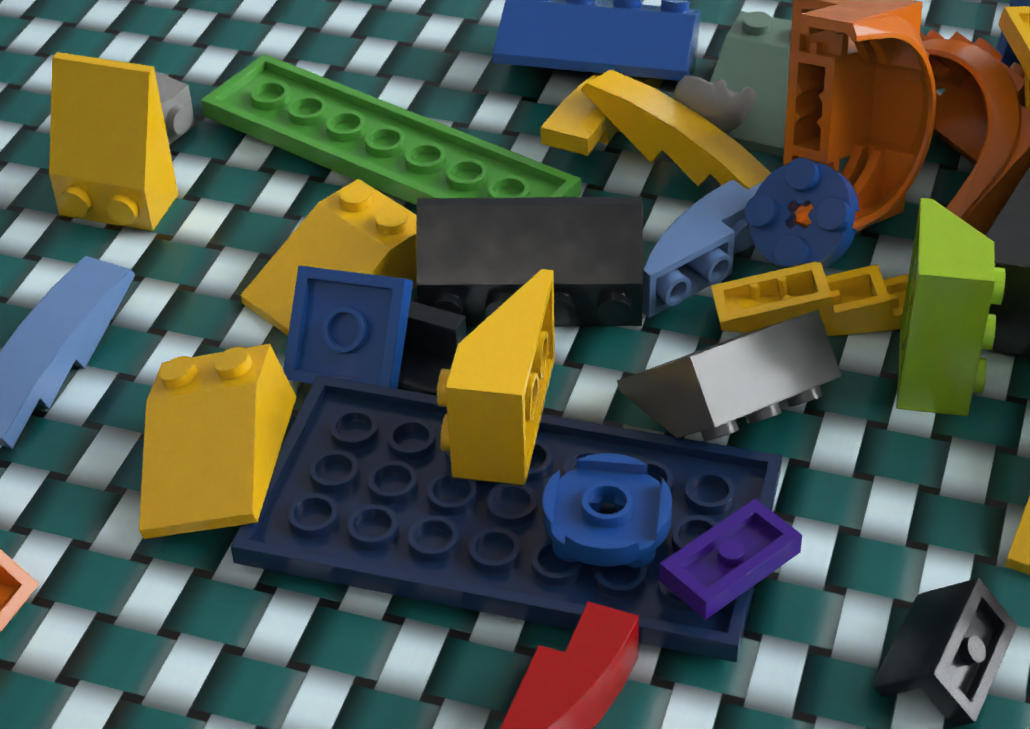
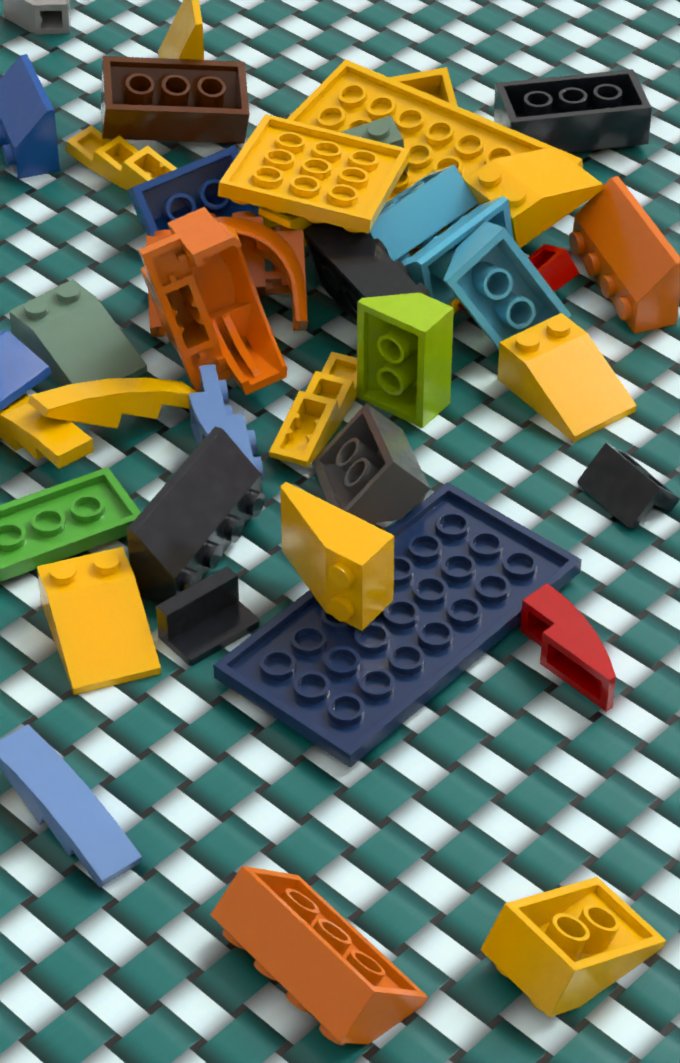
camera: 65 degrees left, 0 degrees up
yellow slope [139,344,296,539] -> none
blue plate [283,266,413,389] -> none
blue plate [542,453,672,567] -> none
dark purple plate [659,498,802,620] -> none
light grey hair [674,75,758,133] -> none
blue plate [745,158,859,269] -> none

